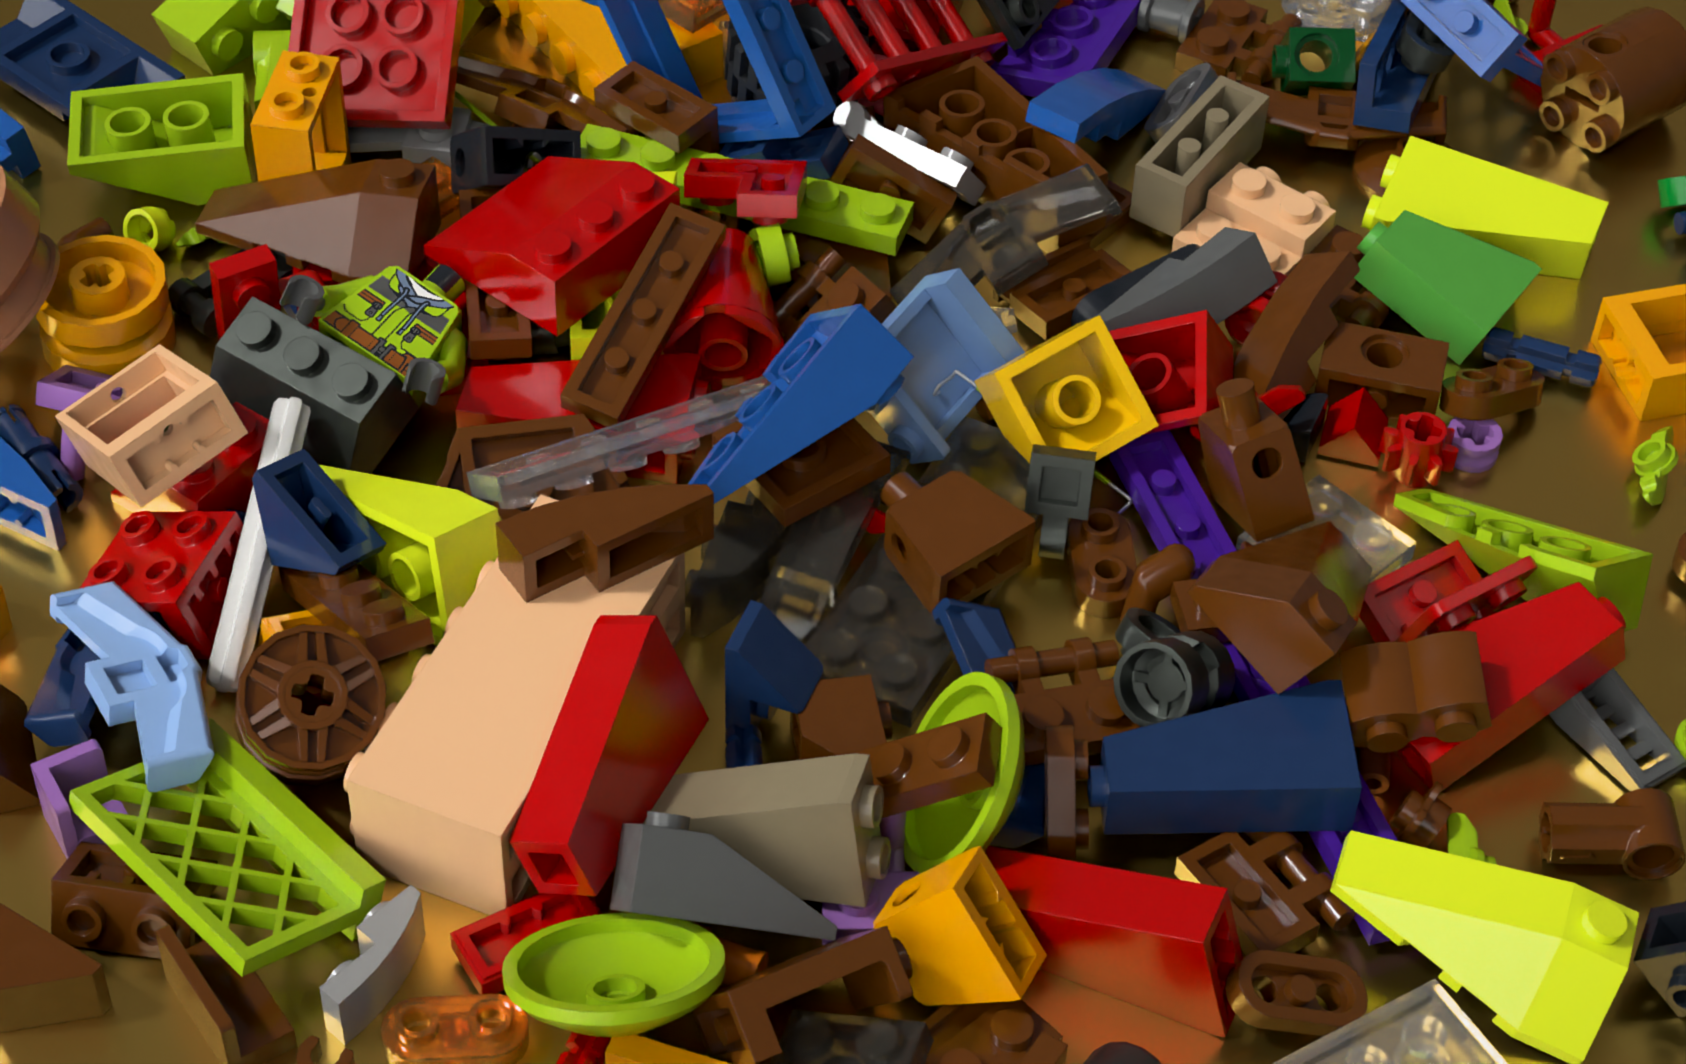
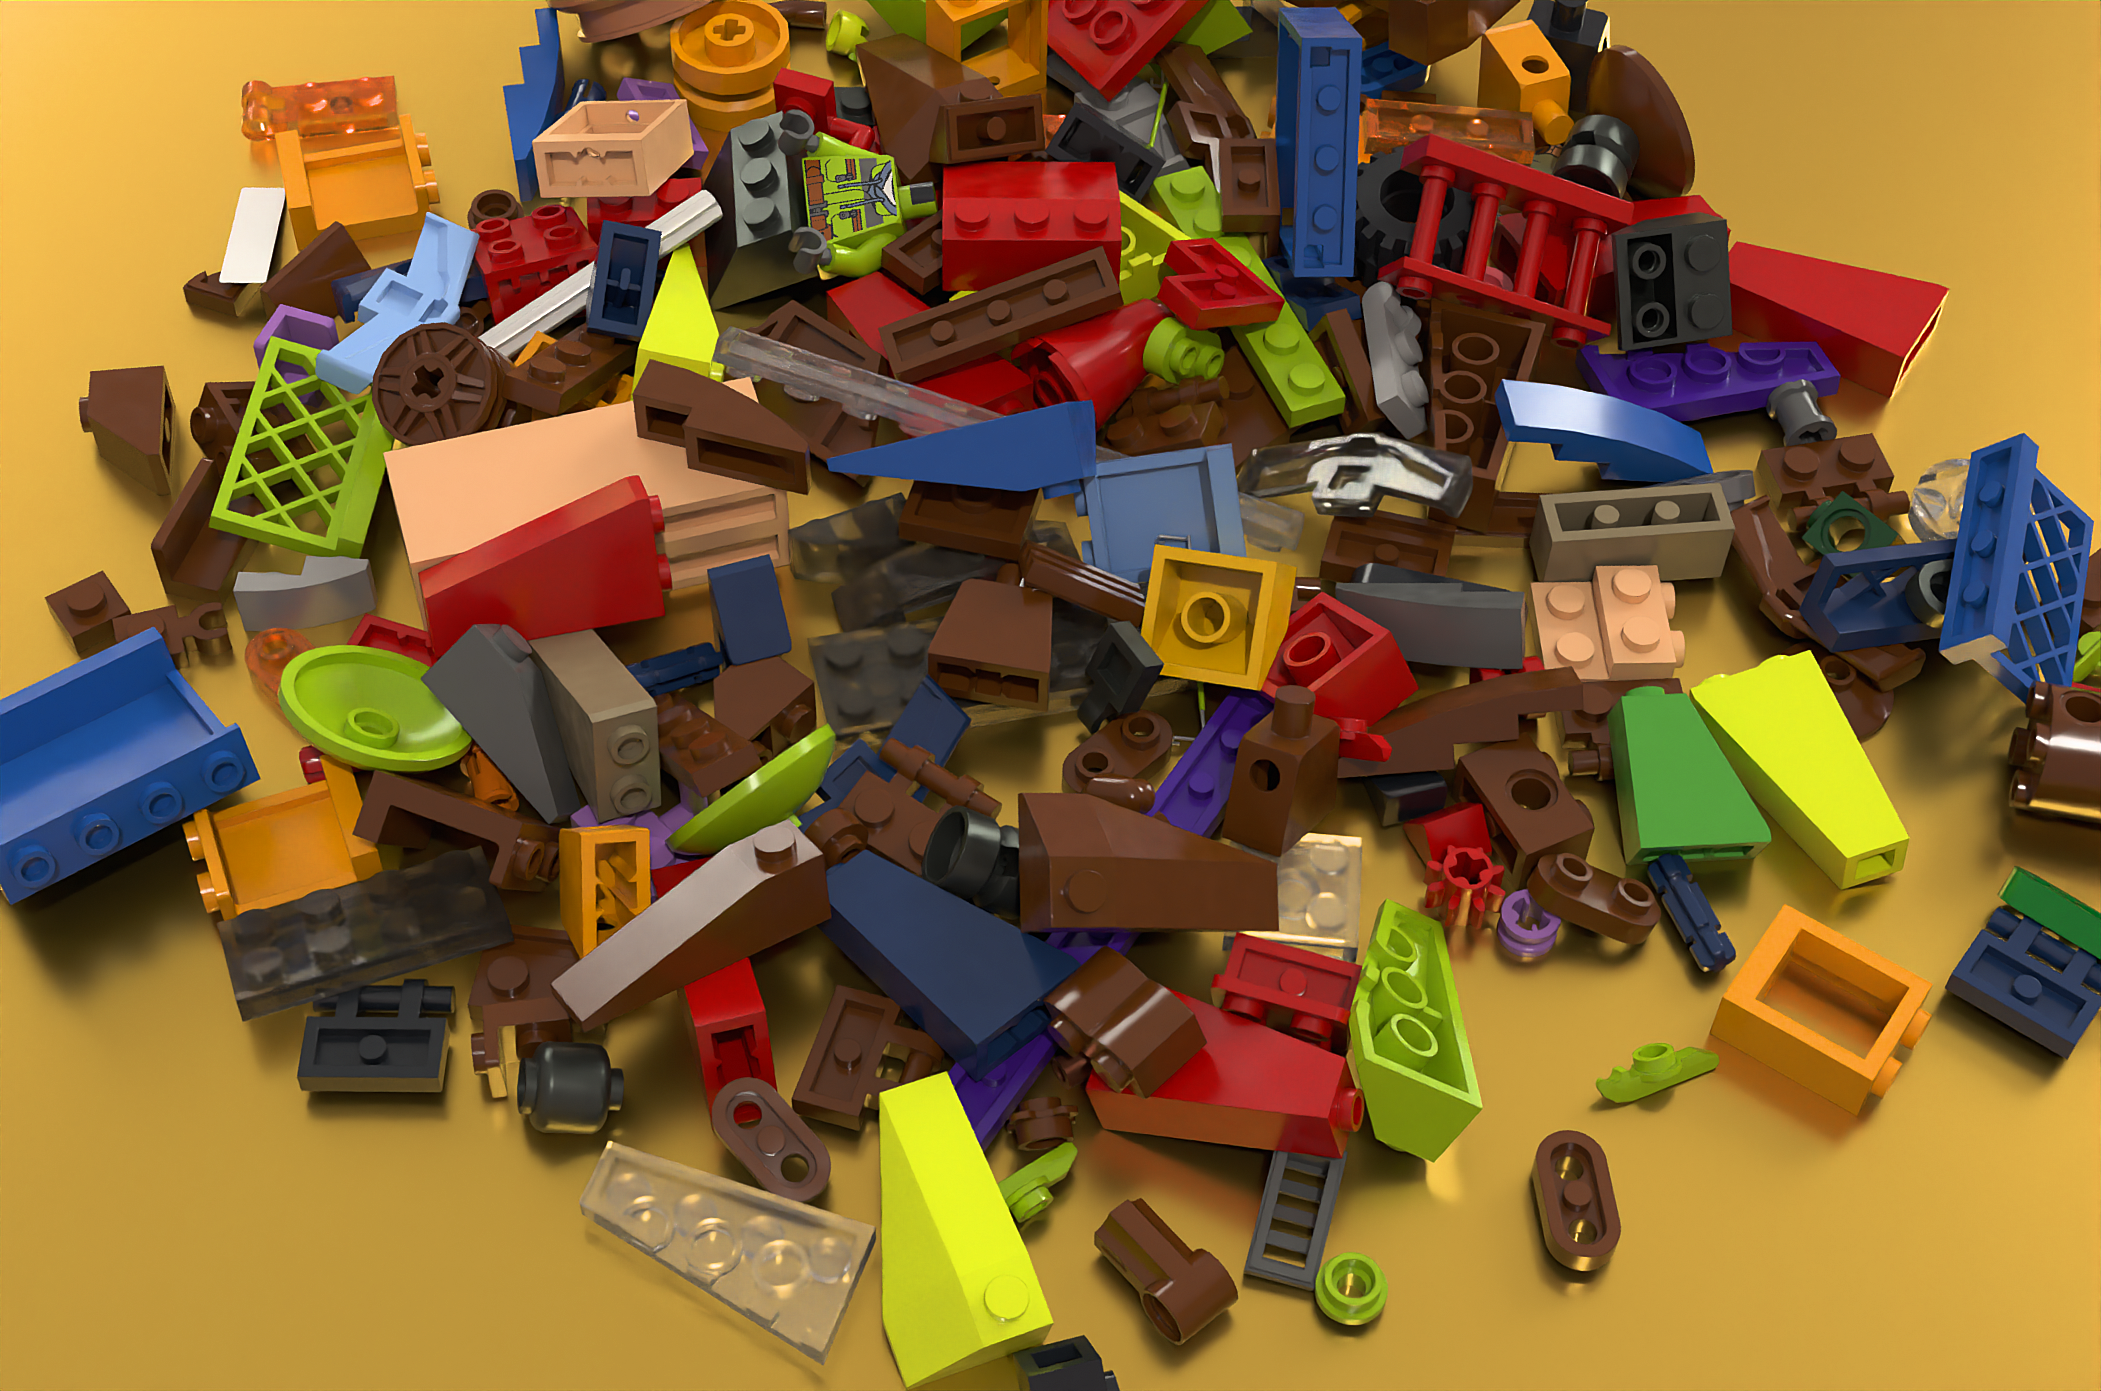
camera: 50 degrees right, 5 degrees up
none -> reddish brown plate [467,189,525,230]
none -> wedge [550,819,832,1033]
none -> reddish brown slope [929,93,1045,164]
none -> reddish brown tile [1018,539,1146,627]

